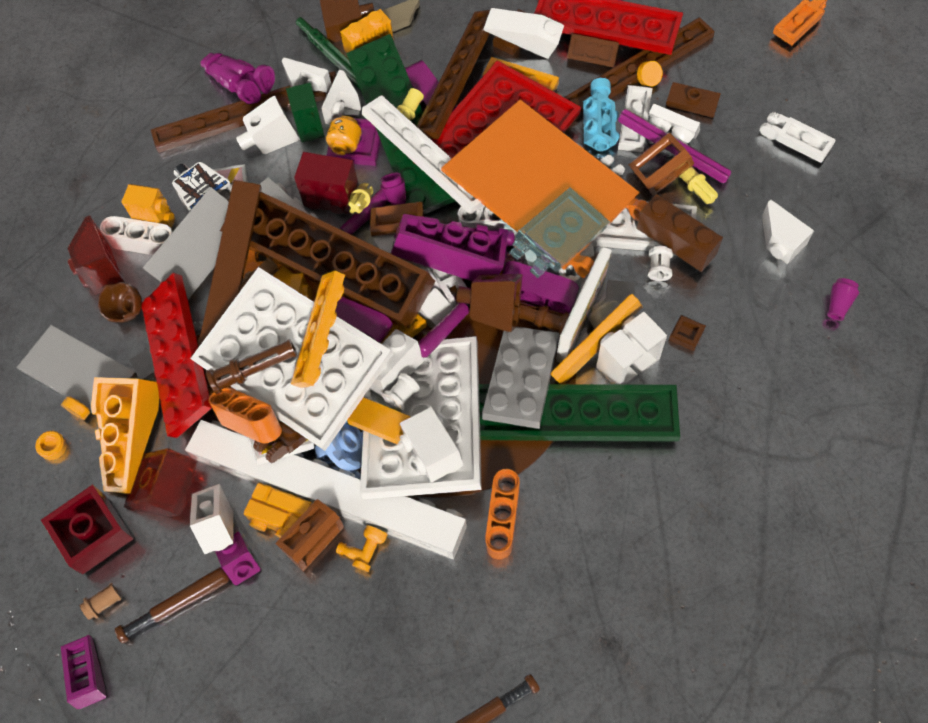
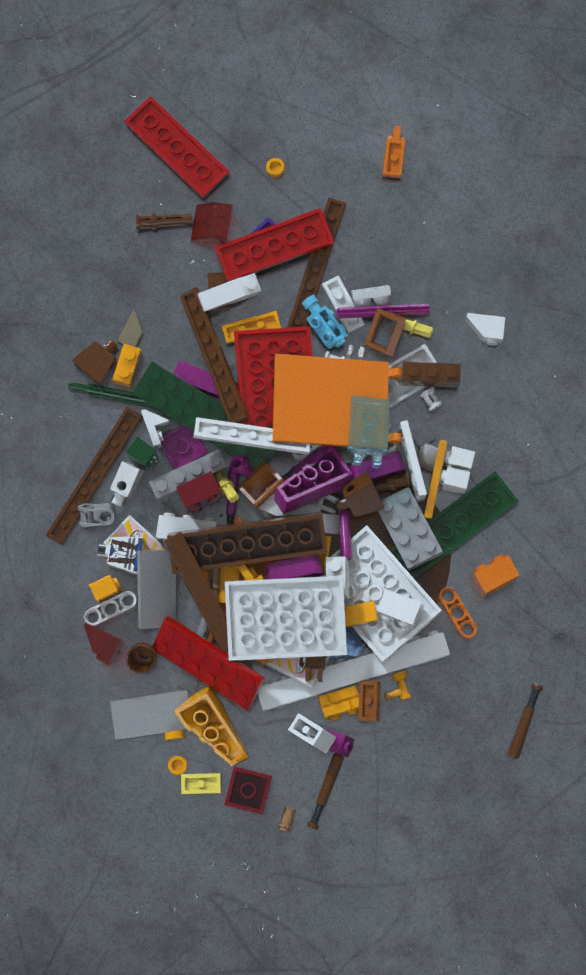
camera: 40 degrees left, 15 degrees up
magenta slope [61,634,106,709] -> none
clear red slope [123,448,198,517] -> none
magenta piece [201,53,275,104] -> none
reddish brown pin [206,339,297,394] -> none
orange beam [209,387,282,443] -> none
white slope [282,58,332,93] -> none
light orange plate [291,271,345,388] -> none
light orange head [326,116,362,155] -> none
white bush [382,373,420,412] -> none
light yellow axle [397,88,424,120] -> none
reddish brown plate [567,34,620,68] -> none
light orange tile [637,61,662,86] -> none
reddish brown plate [666,82,721,118] -> none
reddish brown tile [669,315,706,351] -> none
white hinge [759,112,836,163] -> none
magenta cone [827,278,859,321] -> none
none -> light grey piece [78,503,116,527]
none -> light grey brick [149,449,228,503]
none -> light yellow plate [181,773,221,794]
none -> orange piece [471,554,520,598]

